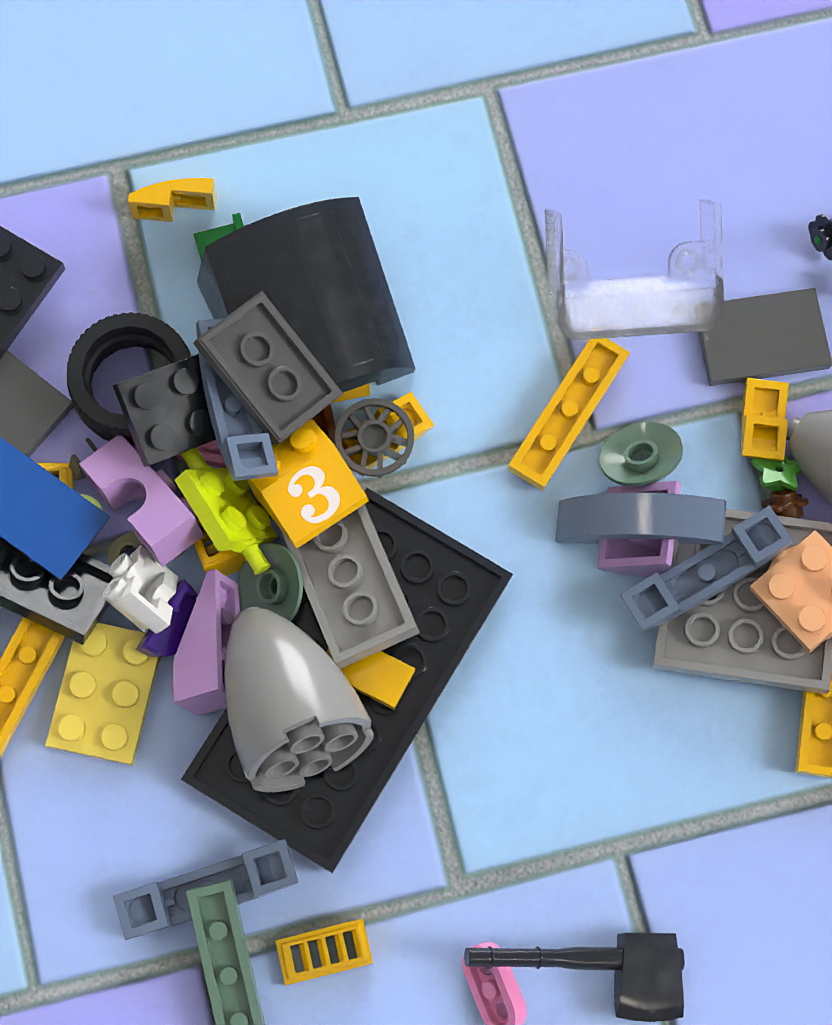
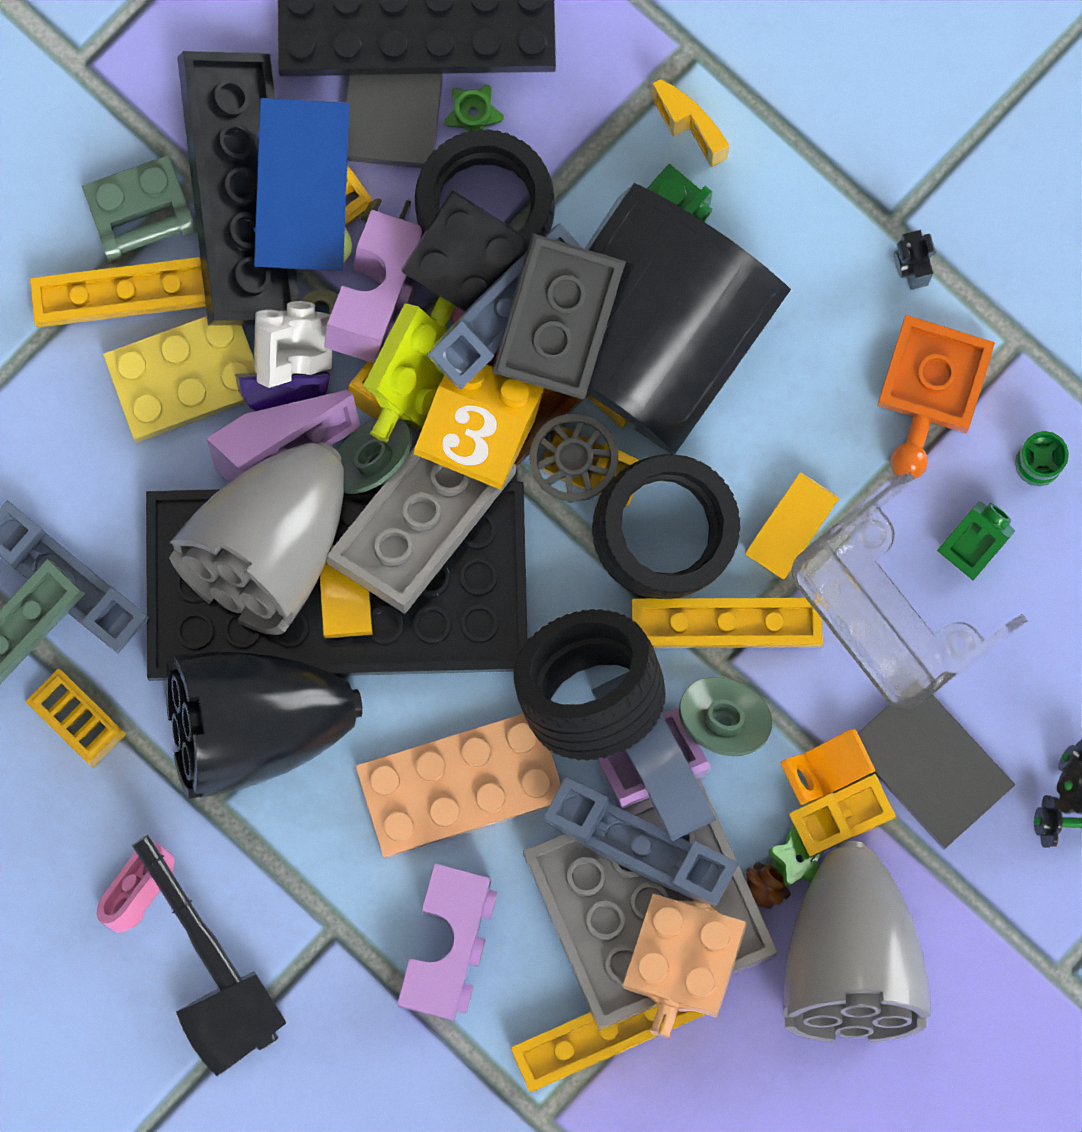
camera: 65 degrees right, 5 degrees up
none -> black cylinder [166,652,363,799]
none -> light nougat plate [356,713,561,858]
none -> lavender arch [397,864,498,1022]
none -> bright green plate [444,85,504,132]
none -> black tyre [513,609,666,760]
none -> black tyre [592,454,741,599]
none -> yellow slope [745,472,840,580]
none -> light orange bracket [780,728,875,805]
none -> orange plate [877,315,995,480]
none -> black plate [894,230,936,290]
none -> green bracket [937,501,1015,581]
none -> green wheel [1015,431,1069,487]

